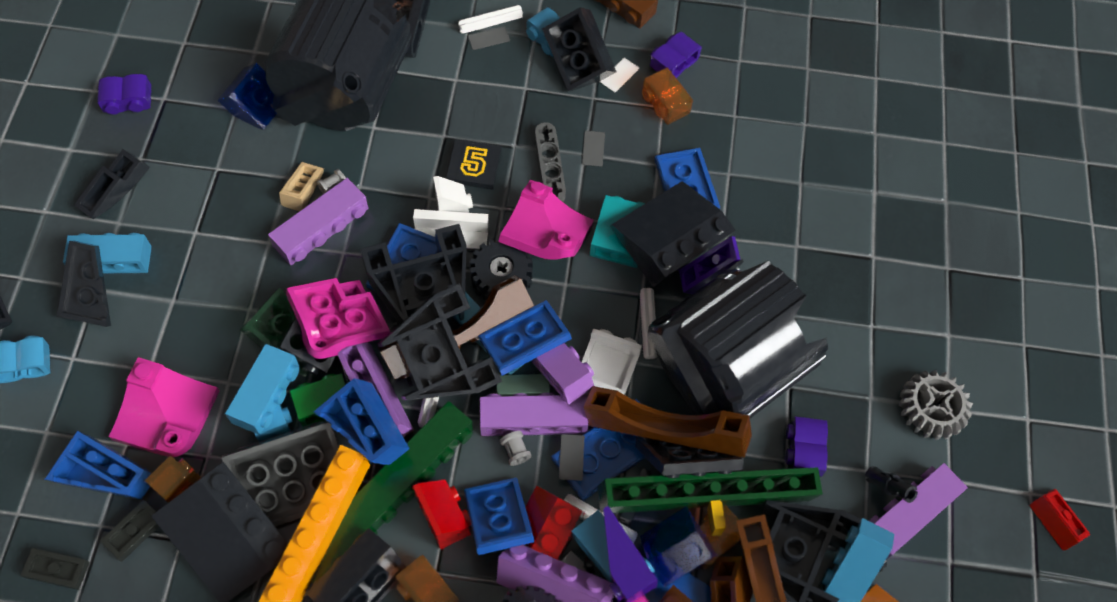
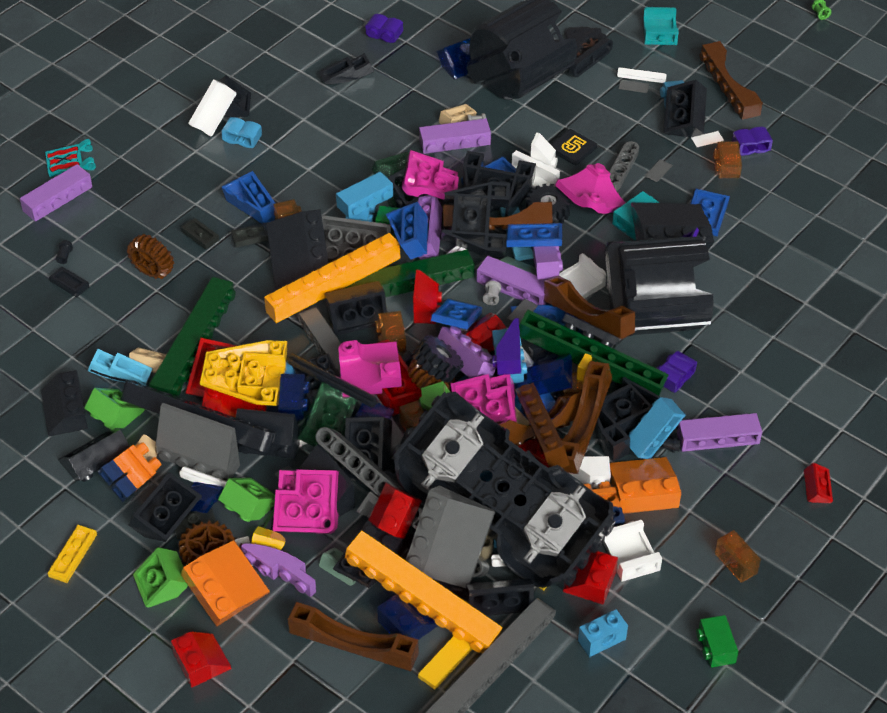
camera: 35 degrees right, 15 degrees down
black wing [57,241,111,327] -> none
dark azure brick [63,233,152,273] -> none
dark pink slope [109,357,219,457] -> none
black pin [865,466,918,503] -> none
light grey gear [899,370,973,440] -> none

